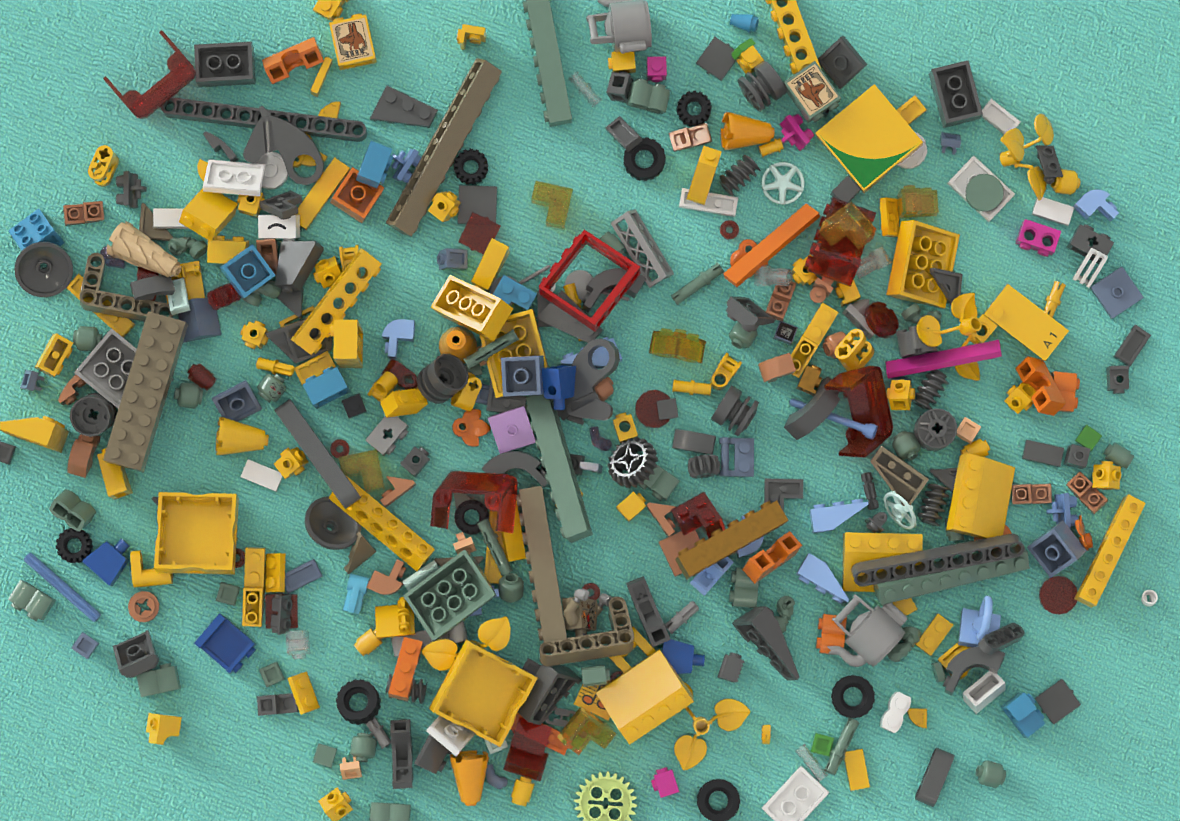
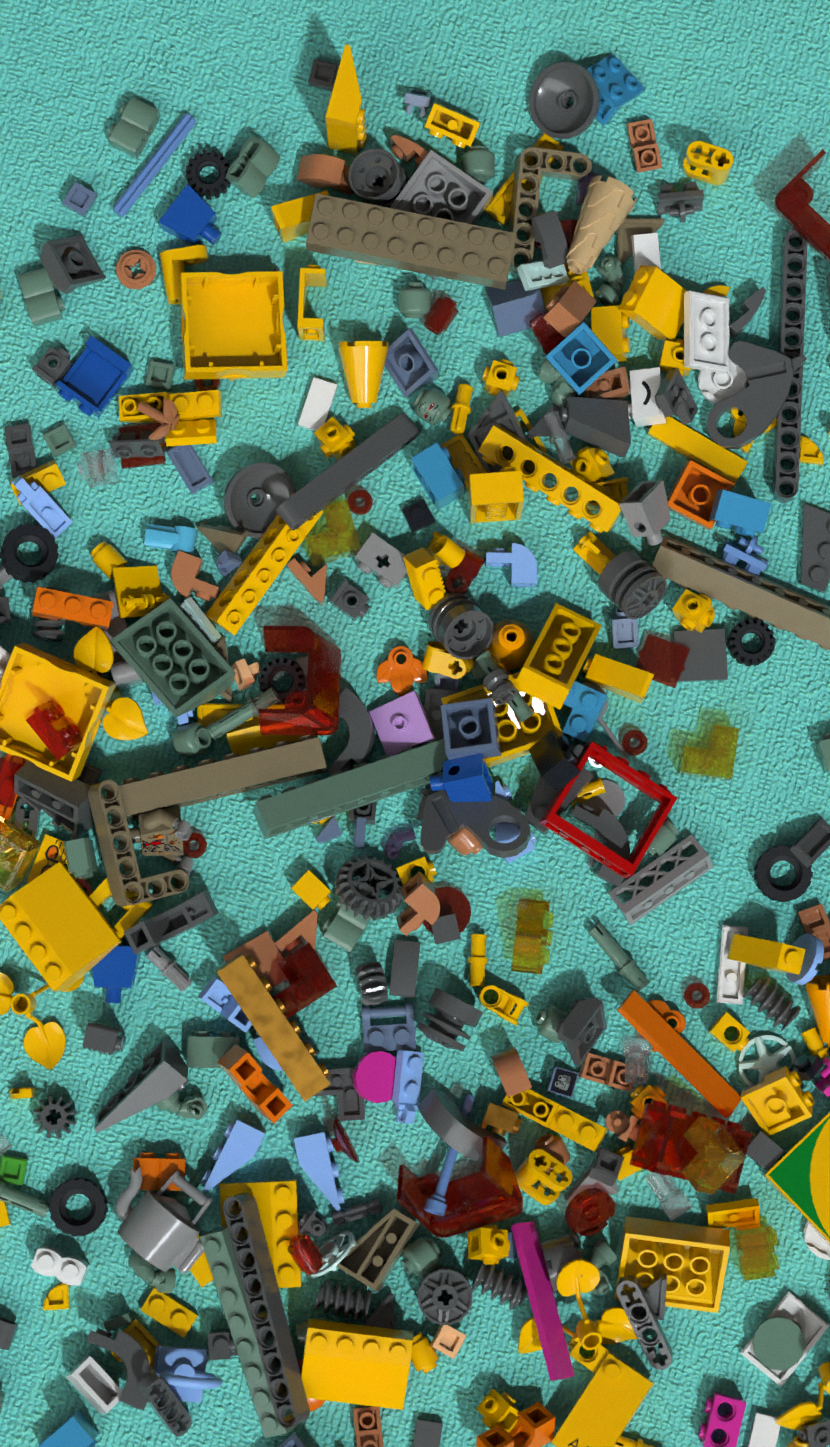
camera: 90 degrees right, 0 degrees up
none -> light blue hinge [11,475,73,539]
none -> clear red bracket [26,700,83,760]
none -> dark grey brick [32,347,73,389]
none -> dark grey gear [33,1095,77,1139]
none -> nougat plant [137,399,180,440]
none -> dark grey brick [208,1329,237,1360]
none -> sand blue tile [216,550,243,576]
none -> clear red brick [287,1234,324,1275]
none -> yellow panel [297,265,327,341]
none -> sand blue slope [316,816,342,844]
none -> clear red dish [330,1116,360,1164]
none -> dark pink tile [352,1051,396,1103]
none -> light blue hinge [392,1050,424,1124]
none -> nougat brick [396,872,440,936]
none -> dark grey wheel [483,669,518,705]
none -> black brick [529,730,581,792]
none -> nougat brick [543,281,597,338]
none -> clear pin [544,411,575,464]
none -> yellow hinge [573,531,616,575]
none -> dark grey slope [588,1147,624,1186]
none -> dark grey wheel [598,550,667,619]
none -> dark grey beam [616,1275,673,1370]
none -> light grey torso [619,480,670,546]
none -> clear red plate [622,730,648,756]
none -> yellow brick [708,1012,751,1052]
none -> yellow plate [740,1066,815,1137]
none -> light blue tile [785,933,824,985]
none -> black plate [790,1055,824,1081]

